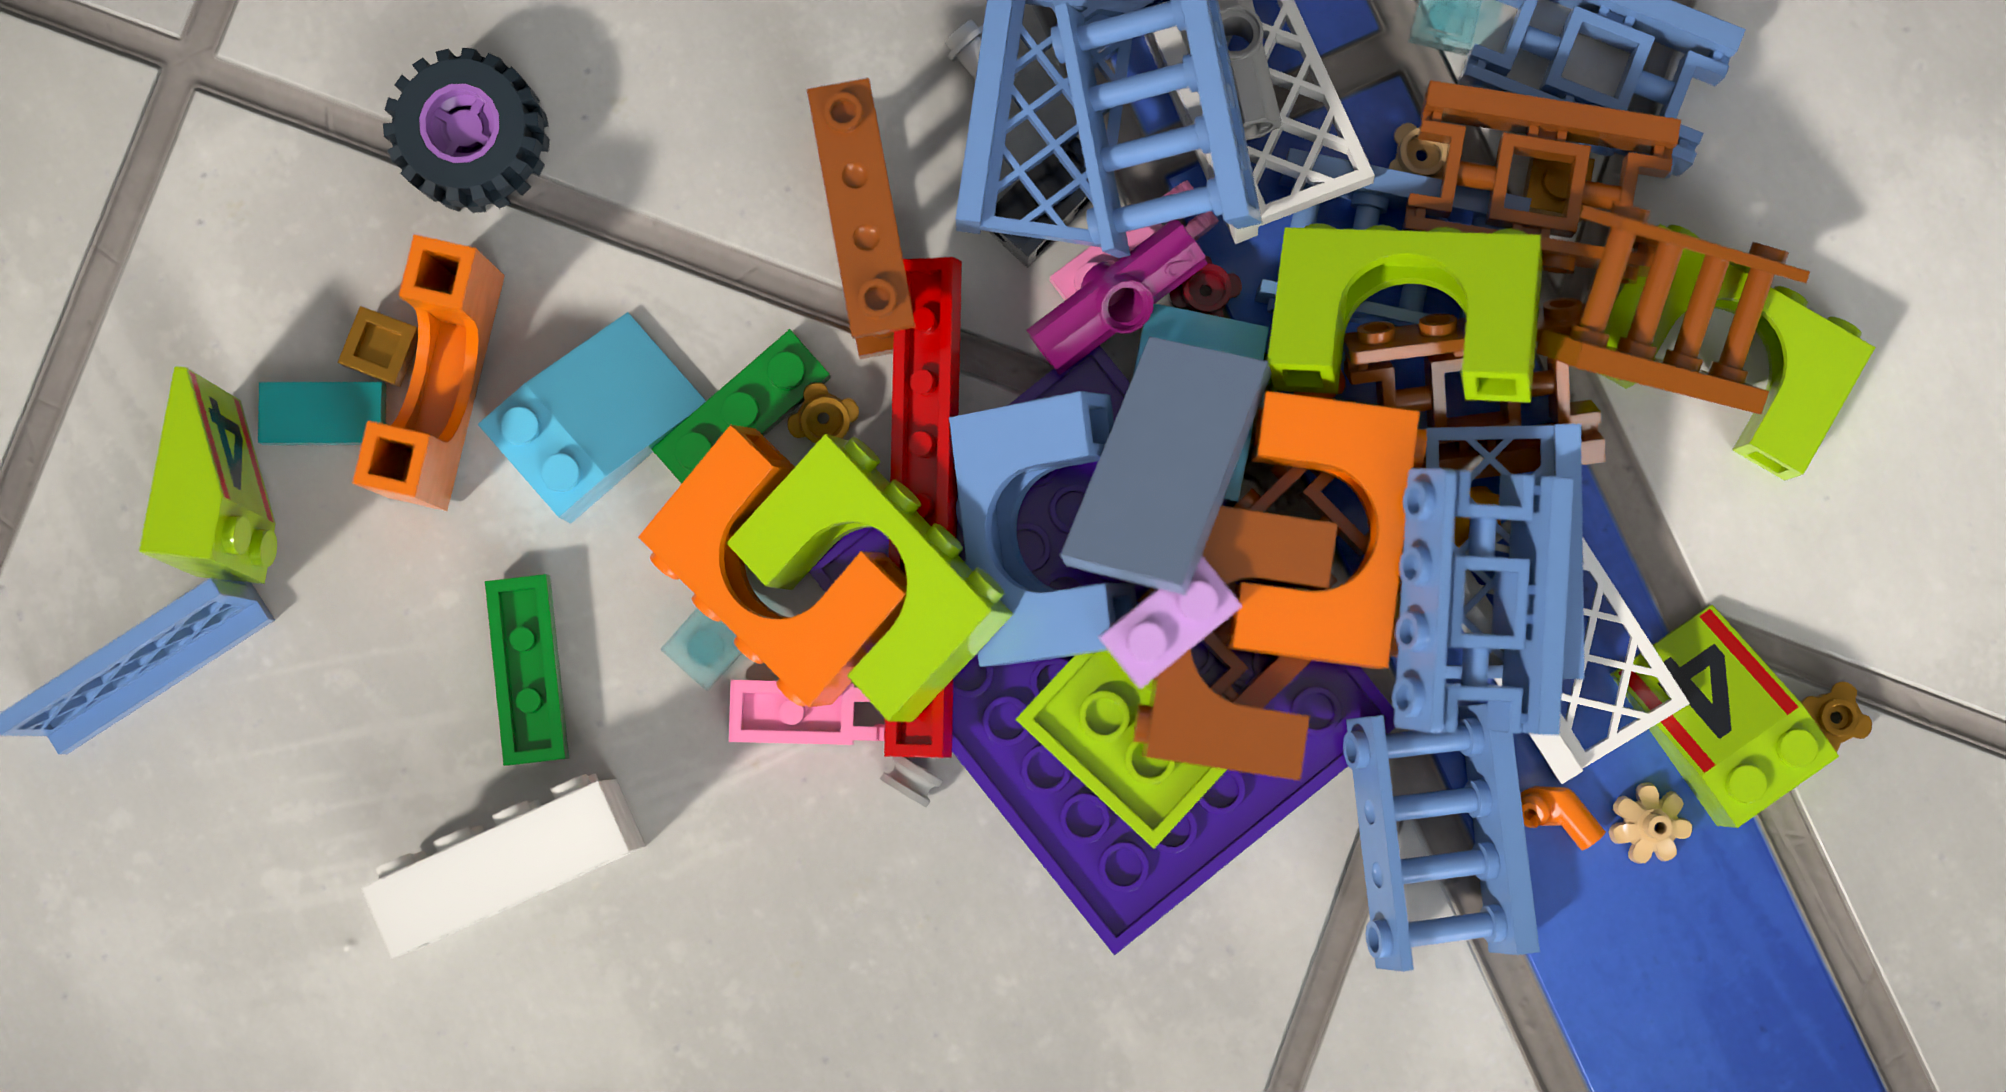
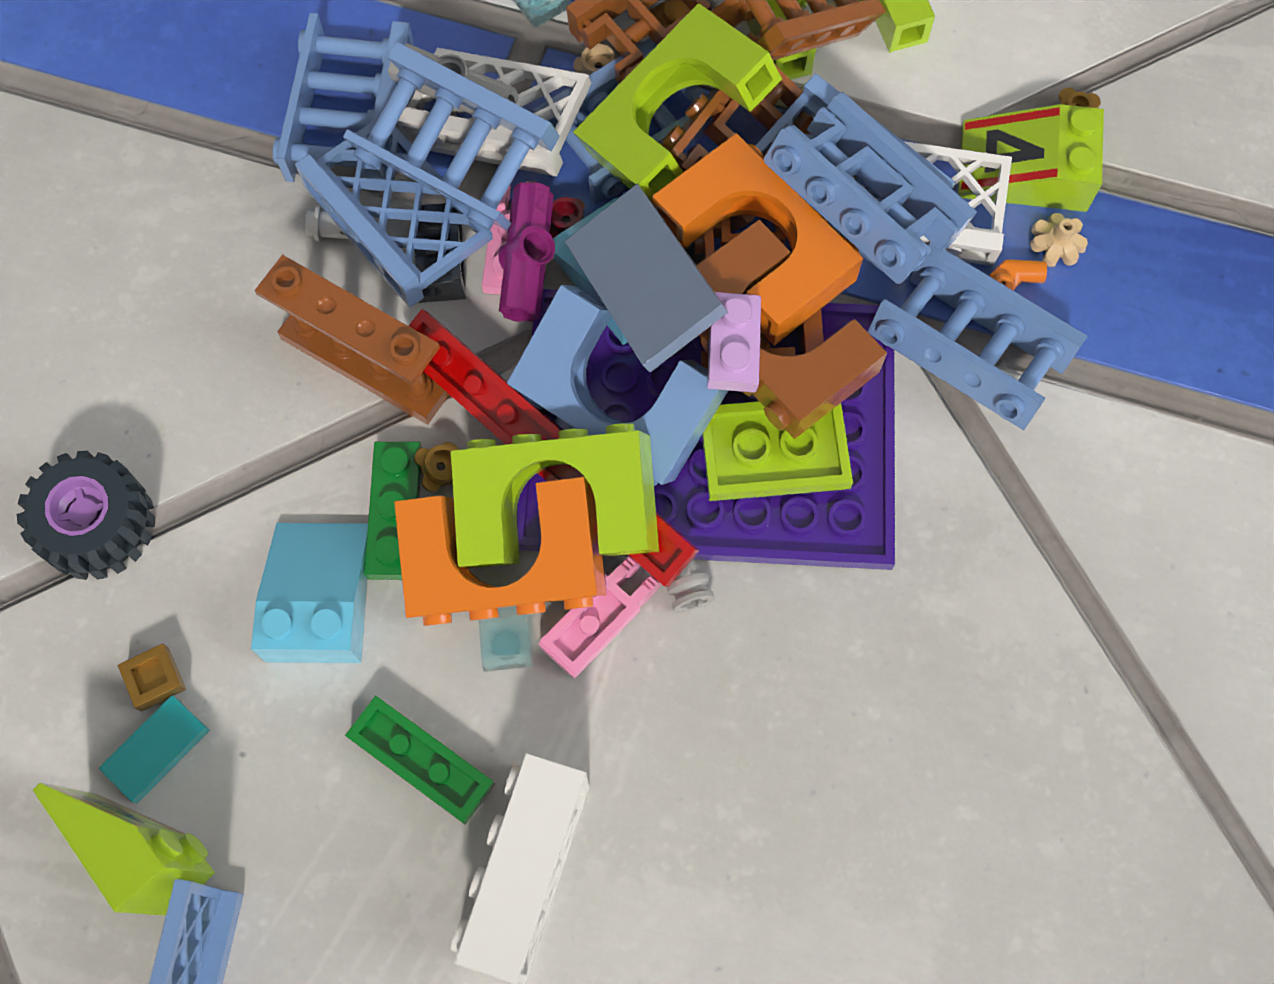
camera: 45 degrees left, 15 degrees down
orange arch [352,234,505,511] -> none

